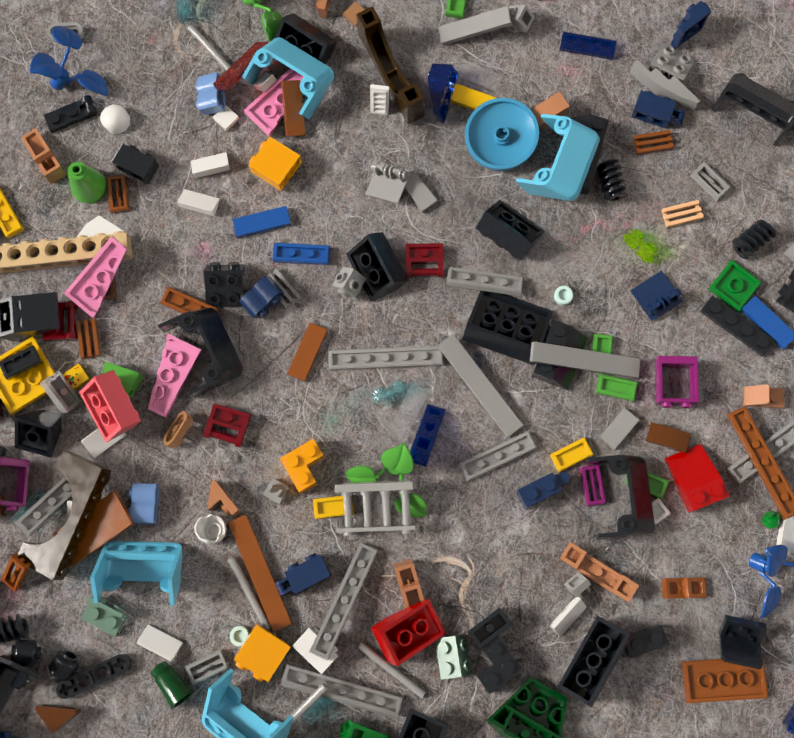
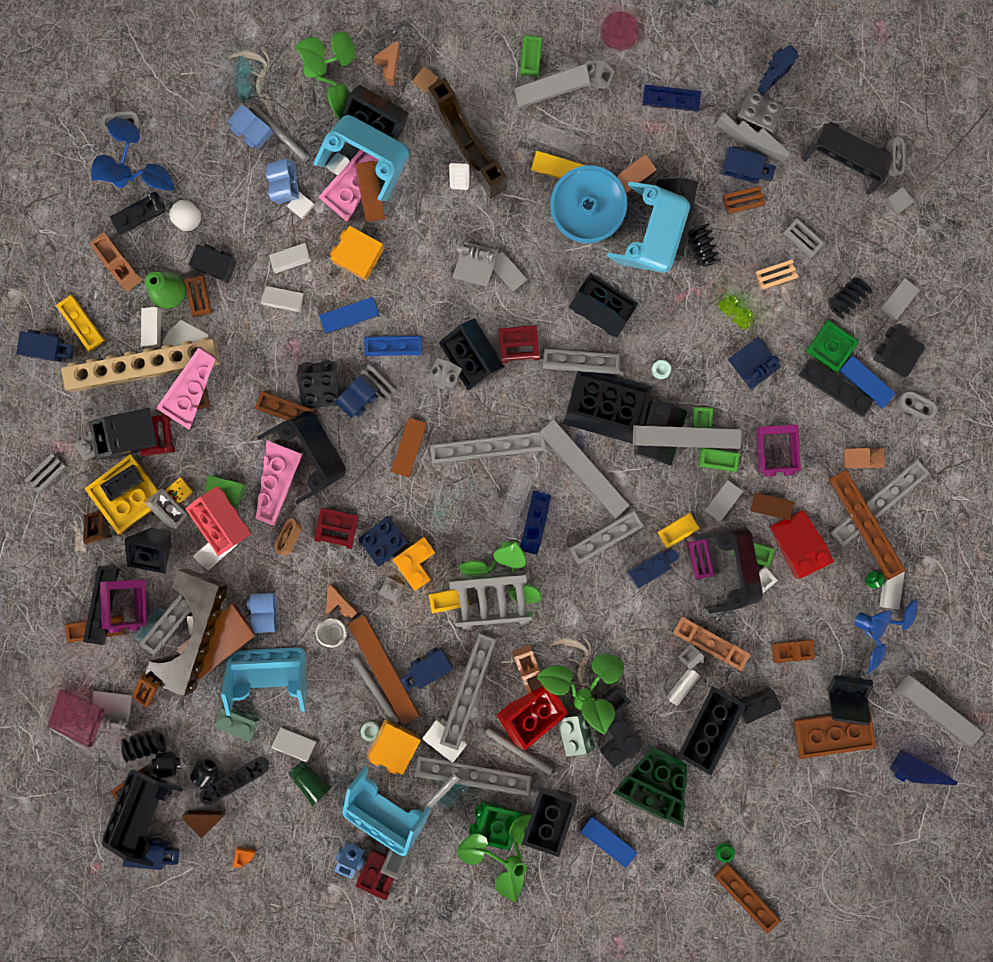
camera: 10 degrees left, 10 degrees up
dark orange tile [76,318,101,359] -> none
light grey tile [185,649,230,685] -> none
clear red tile [213,42,269,90] -> none
clear light blue plate [370,380,408,404] -> none
clear blue slope [428,63,459,123] -> none
none -> white slope [141,307,161,347]
none -> medium blue brick [227,105,274,150]
none -> dark blue hinge [358,516,408,567]
none -> bright green plant [537,654,624,734]

